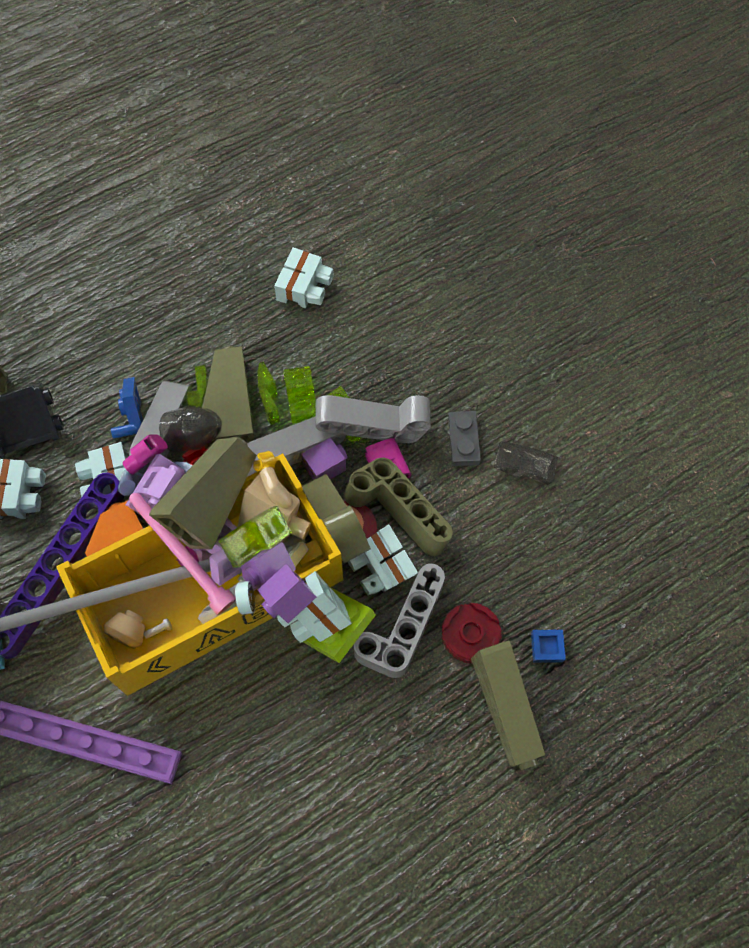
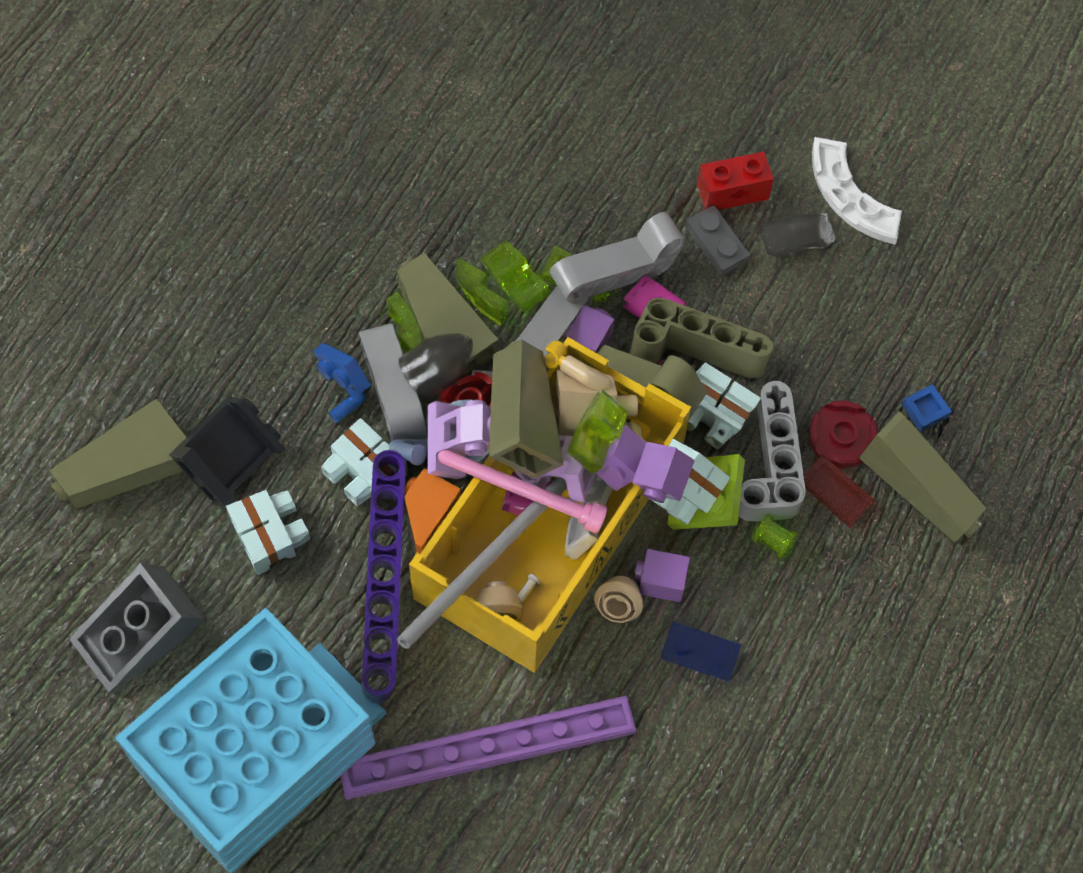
camera: 30 degrees left, 0 degrees up
dark pink piece [122,434,168,475] -> none
light aqua tile [235,581,255,615] -> none
light aqua hips [274,247,334,309] -> none
none -> tan cone [594,576,643,623]
none -> medium lavender brick [634,549,690,602]
none -> clear blue plate [661,622,741,682]
none -> red brick [697,151,774,210]
none -> clear neon green bush [751,514,799,559]
none -> clear red tile [803,455,875,528]
none -> white tile [812,137,902,244]

